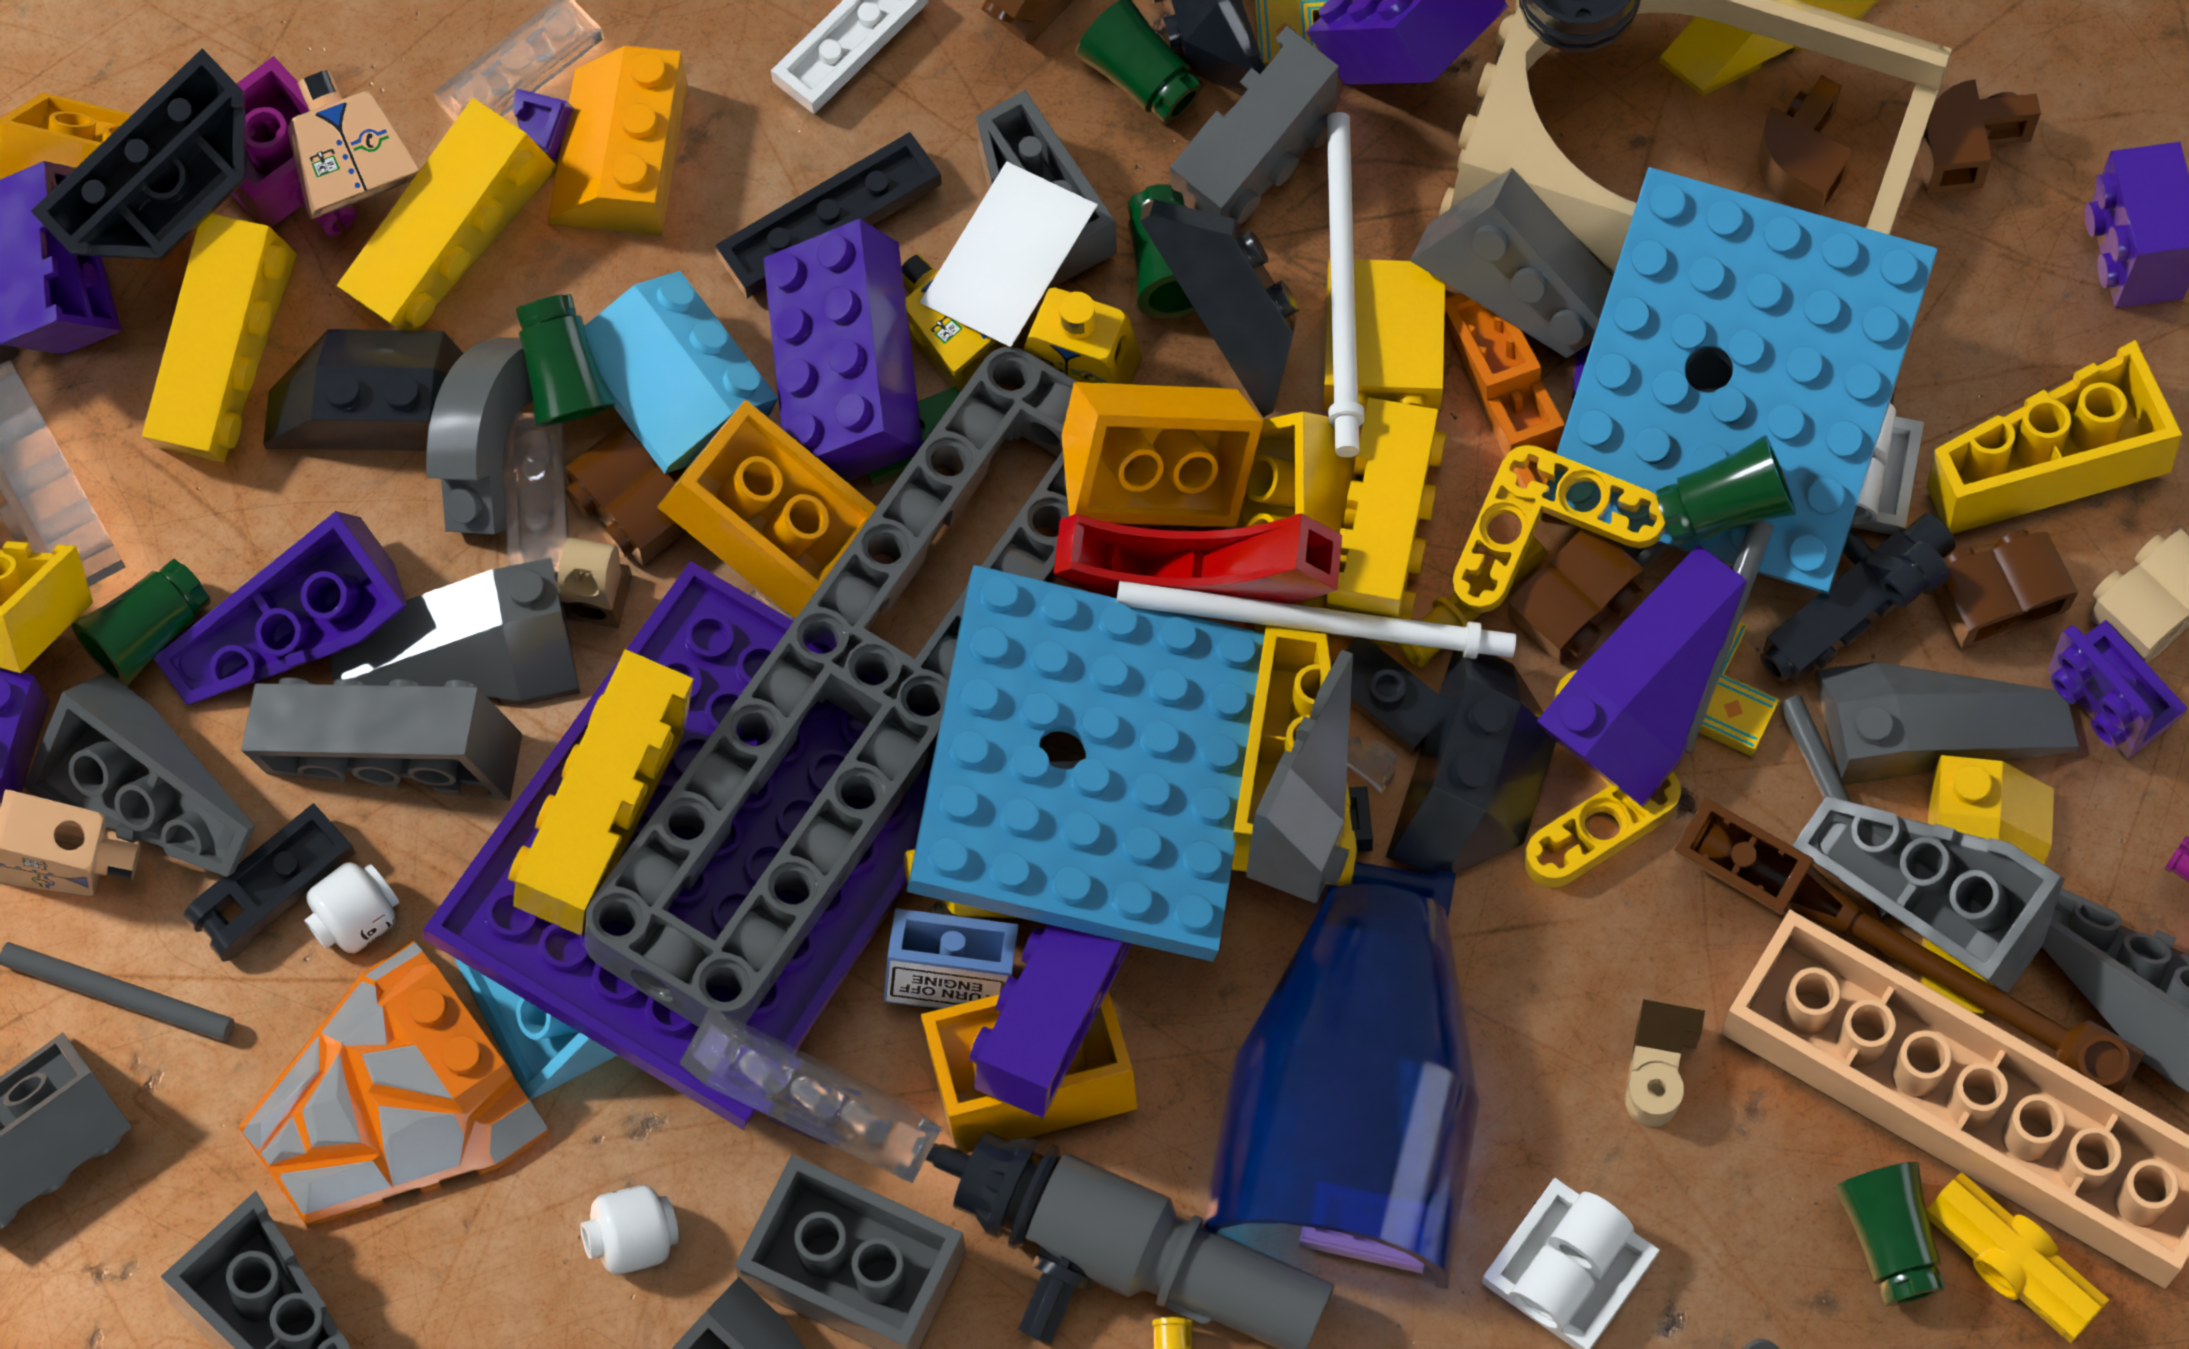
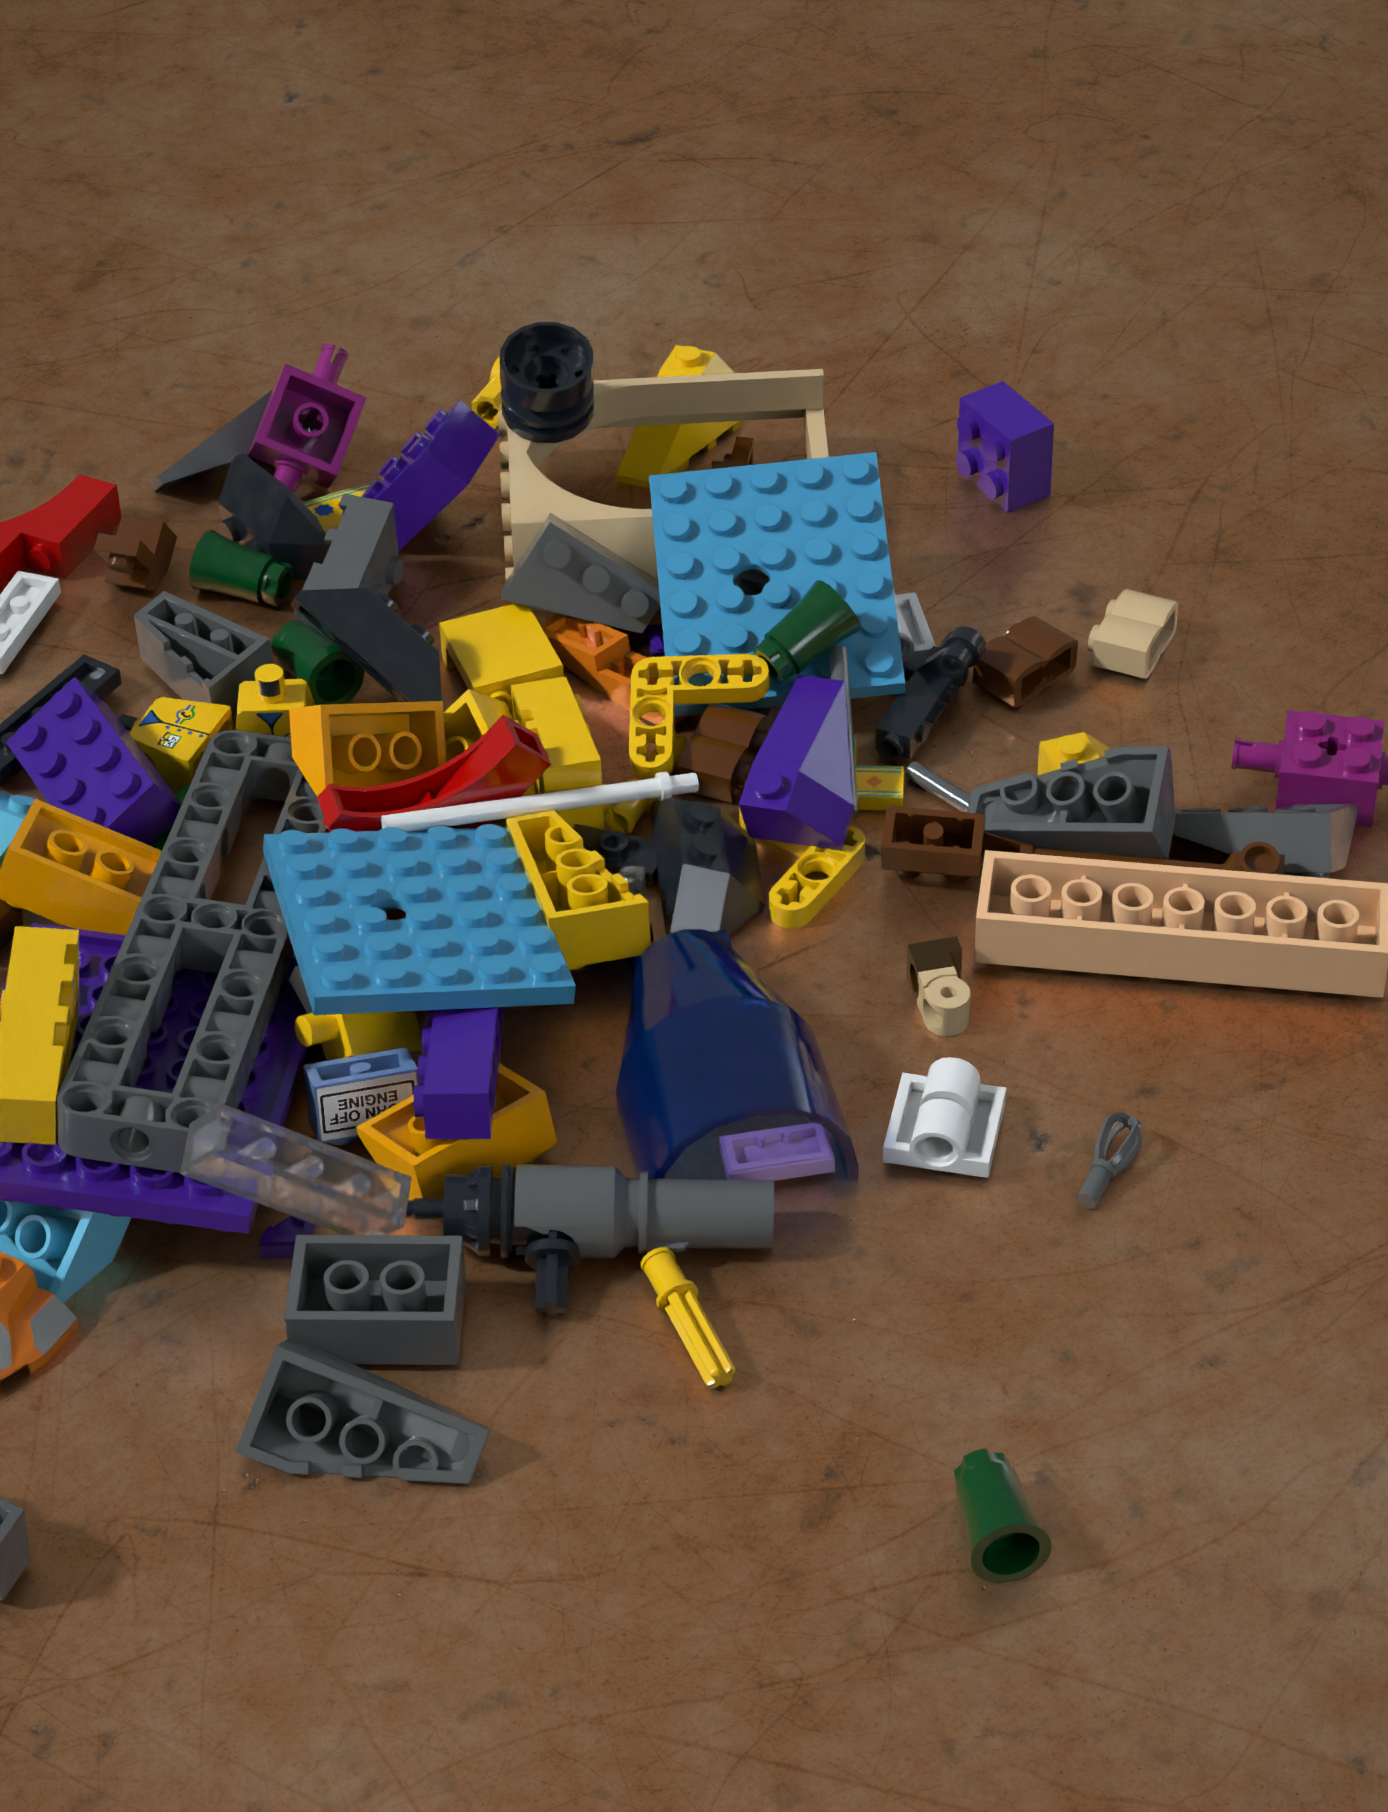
camera: 25 degrees left, 25 degrees down
white head [581,1185,679,1275] -> none
white sticker [920,161,1098,347] -> none
dark grey wedge [1246,650,1353,903] -> none
white bar [1327,112,1364,457] -> none
dark grey wedge [1815,662,2079,785] -> none
dark green plant [1833,1162,1945,1306] -> none
reddish brown brick [1919,79,2041,194] -> none
yellow piece [1926,1172,2109,1343] -> none
yellow wedge [1927,340,2182,534] -> none
dark purple bracket [2048,620,2188,759] -> none

